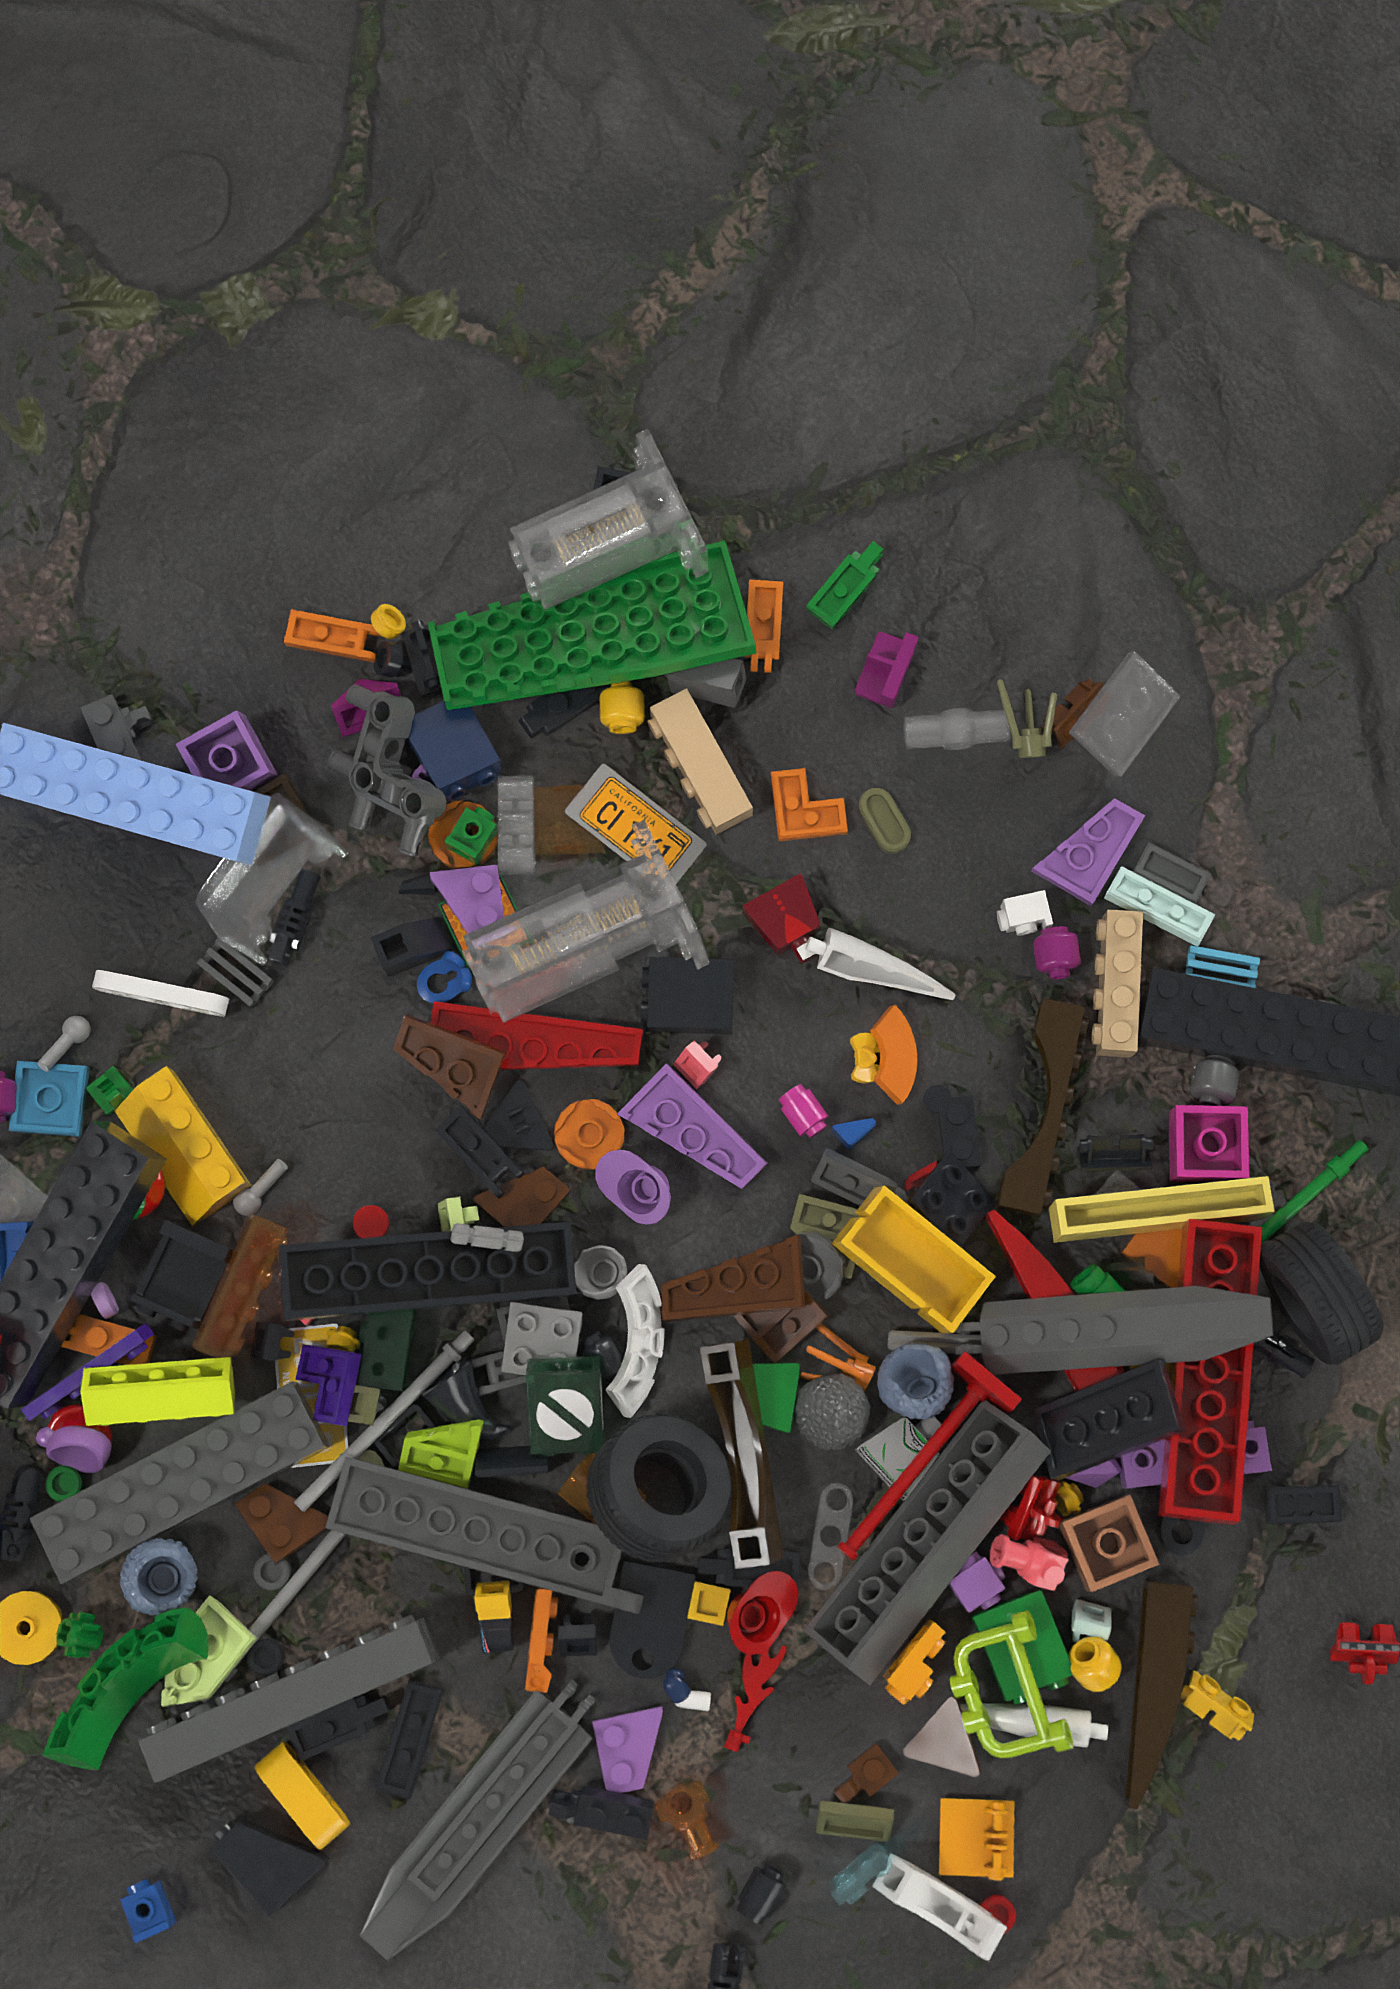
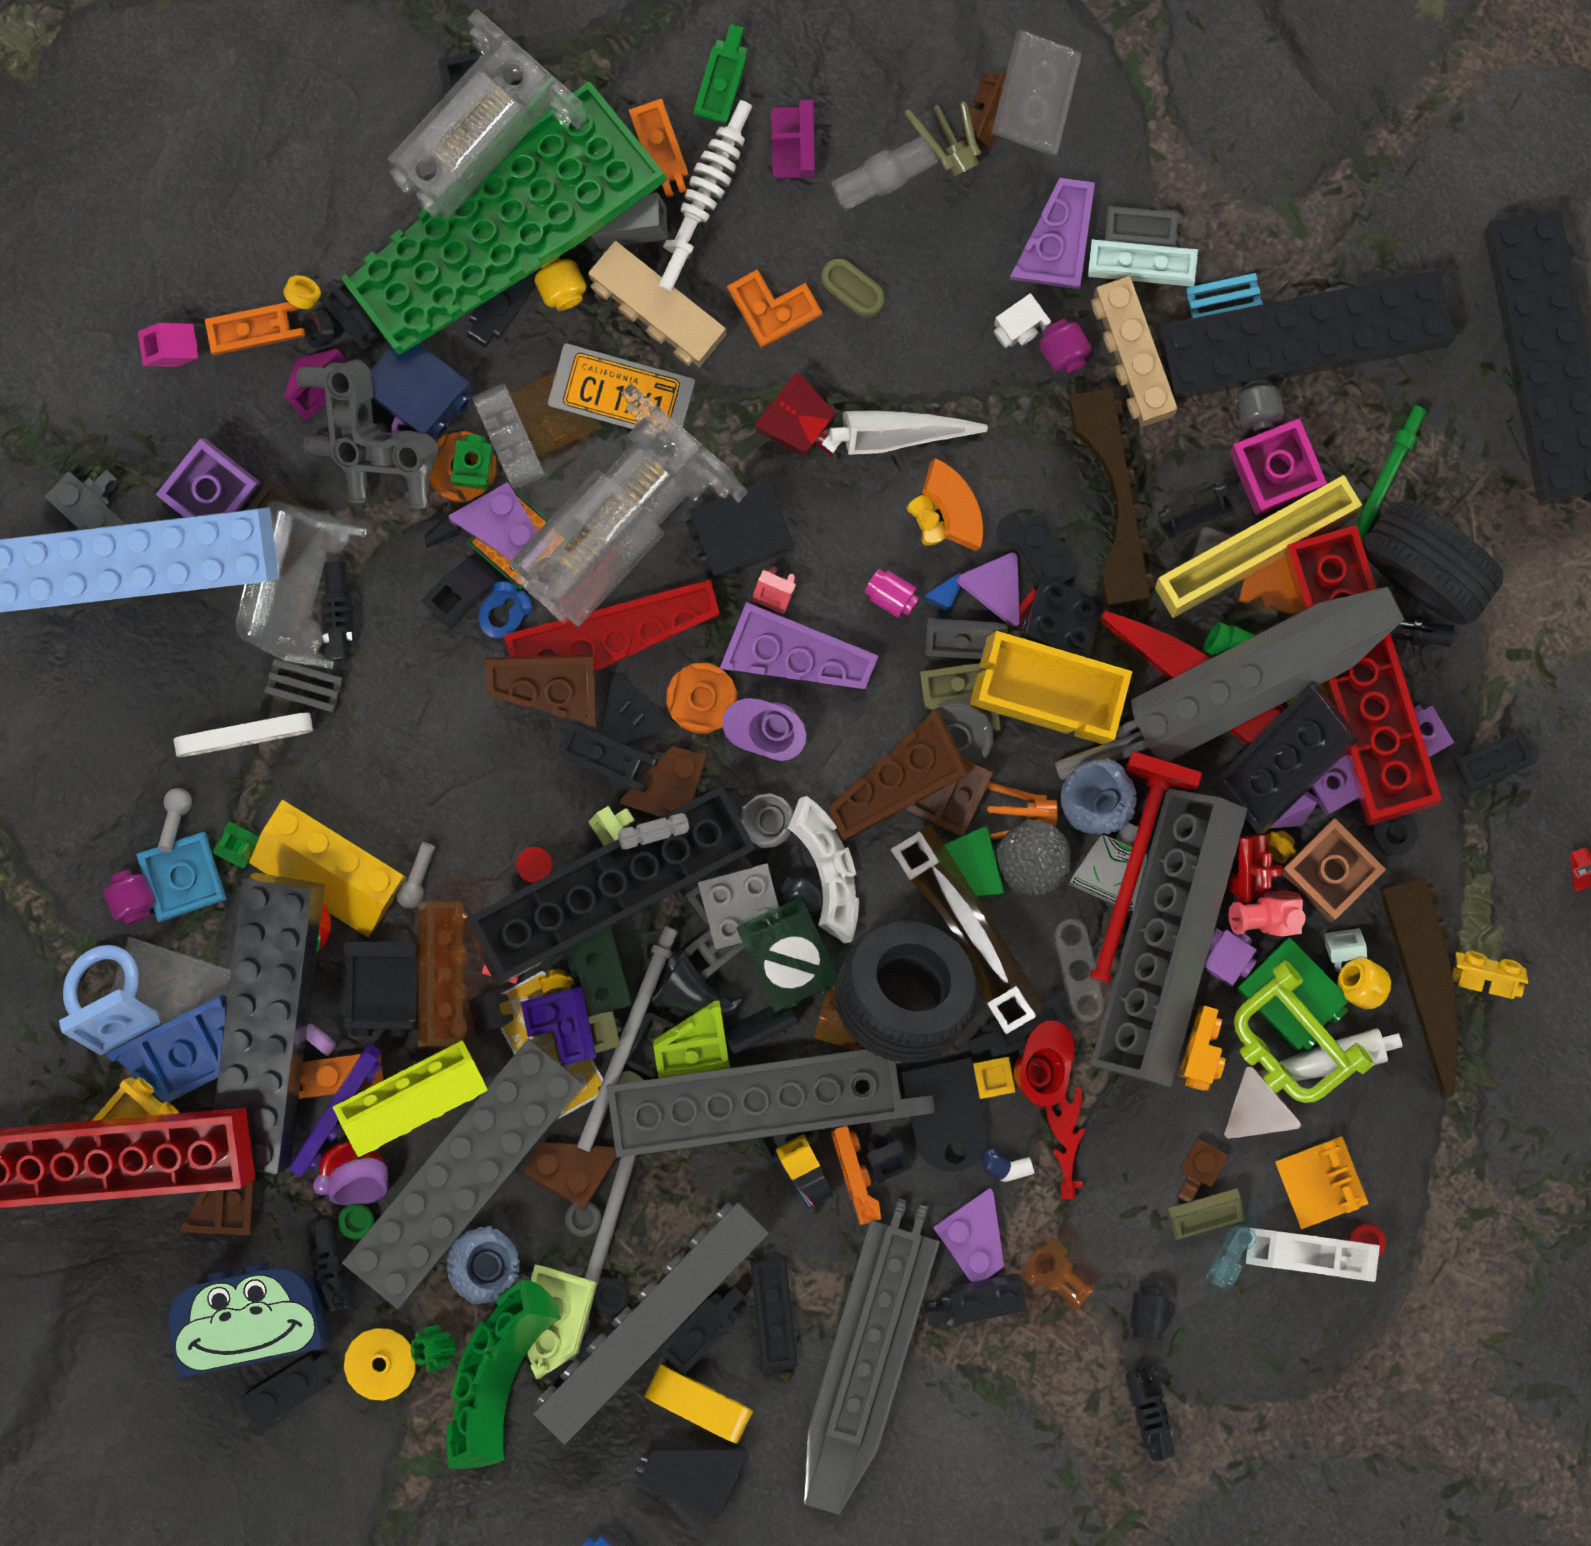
camera: 20 degrees left, 5 degrees up
none -> dark pink brick [138,323,198,367]
none -> white piece [658,100,753,292]
none -> medium lavender piece [957,552,1020,627]

